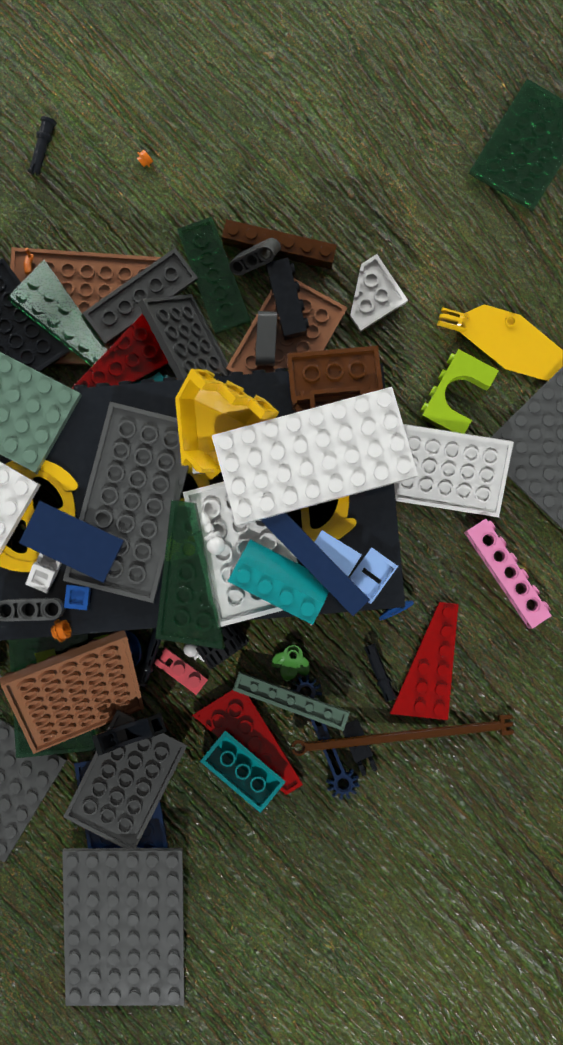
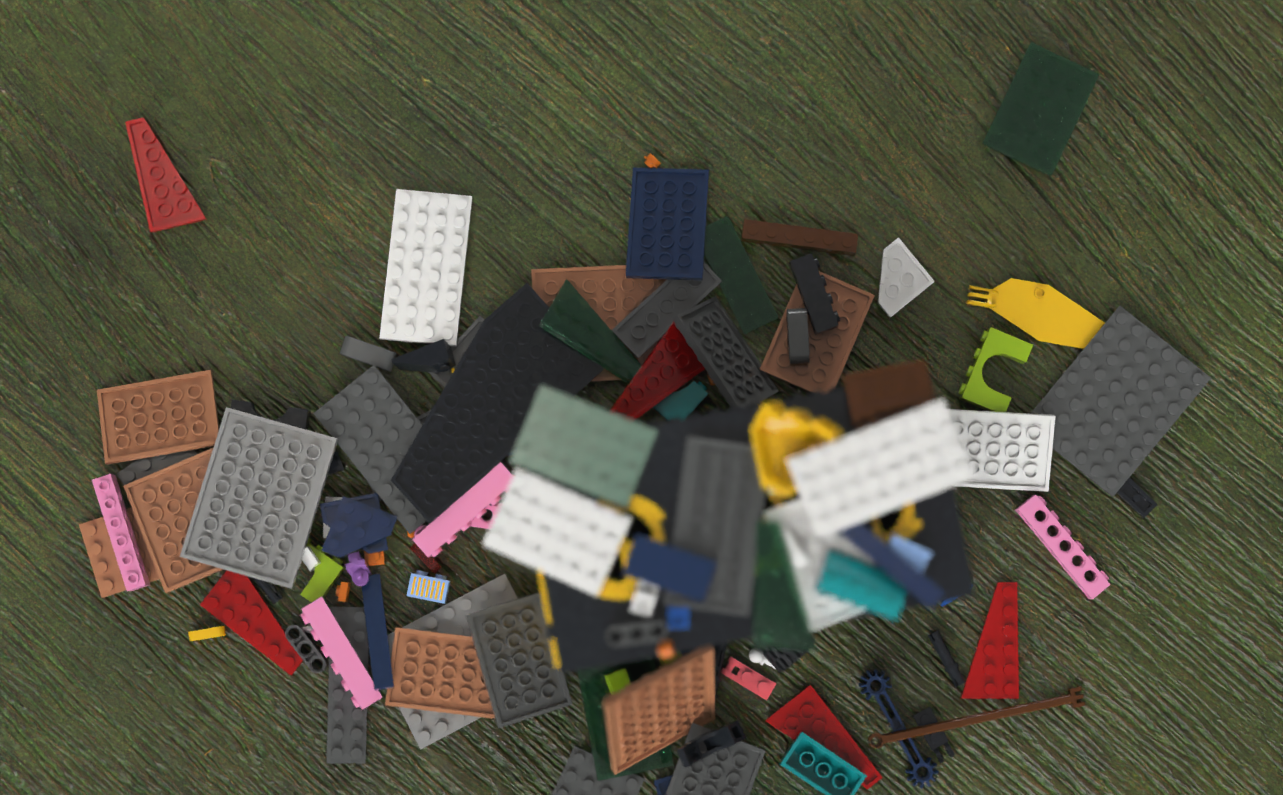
camera: 15 degrees left, 0 degrees up
orange piece [24,248,34,275] -> none
black pin [28,116,57,176] -> none
dark grey beam [229,238,281,276] -> none
sand green tile [233,671,350,731] -> none
bright green plate [272,644,310,681] -> none
light blue piece [349,547,398,604] -> none
none -> dark blue plate [626,168,709,281]

